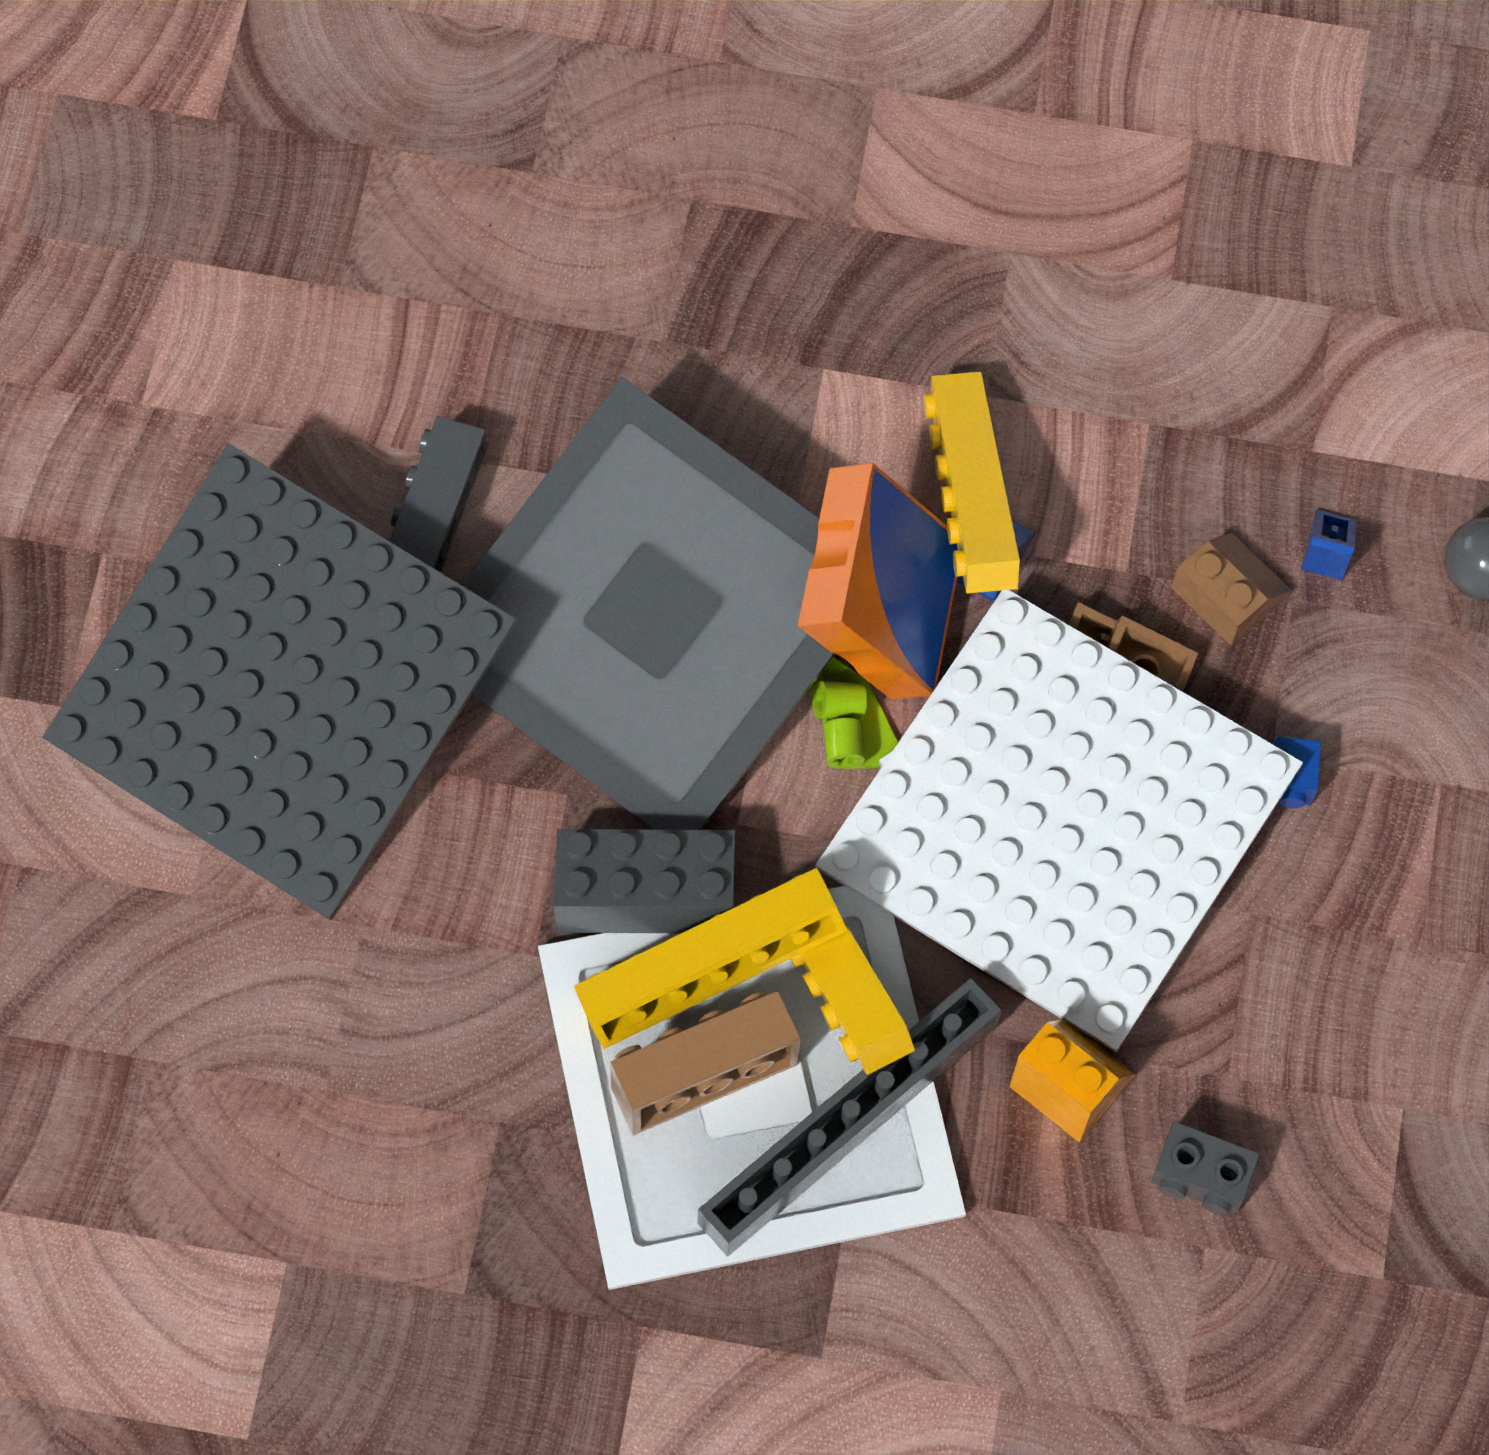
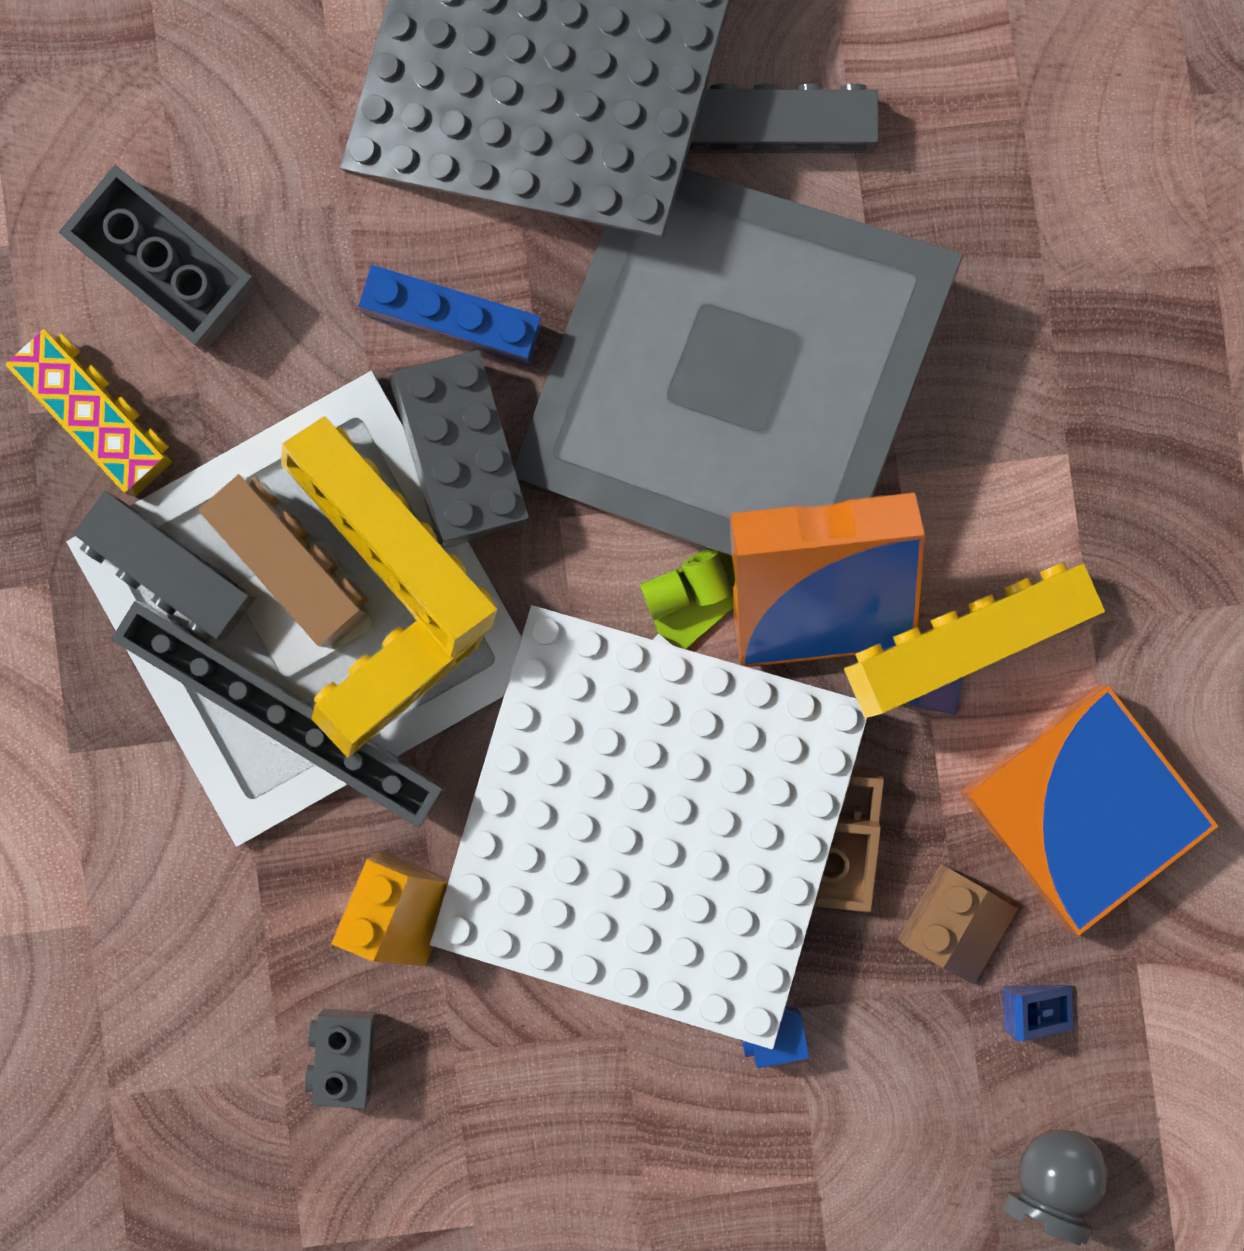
camera: 75 degrees right, 20 degrees up
none -> brick [5,329,173,497]
none -> dark grey brick [58,165,260,353]
none -> dark grey brick [73,491,255,641]
none -> blue arch [358,264,543,367]
none -> blue tile [960,685,1219,936]

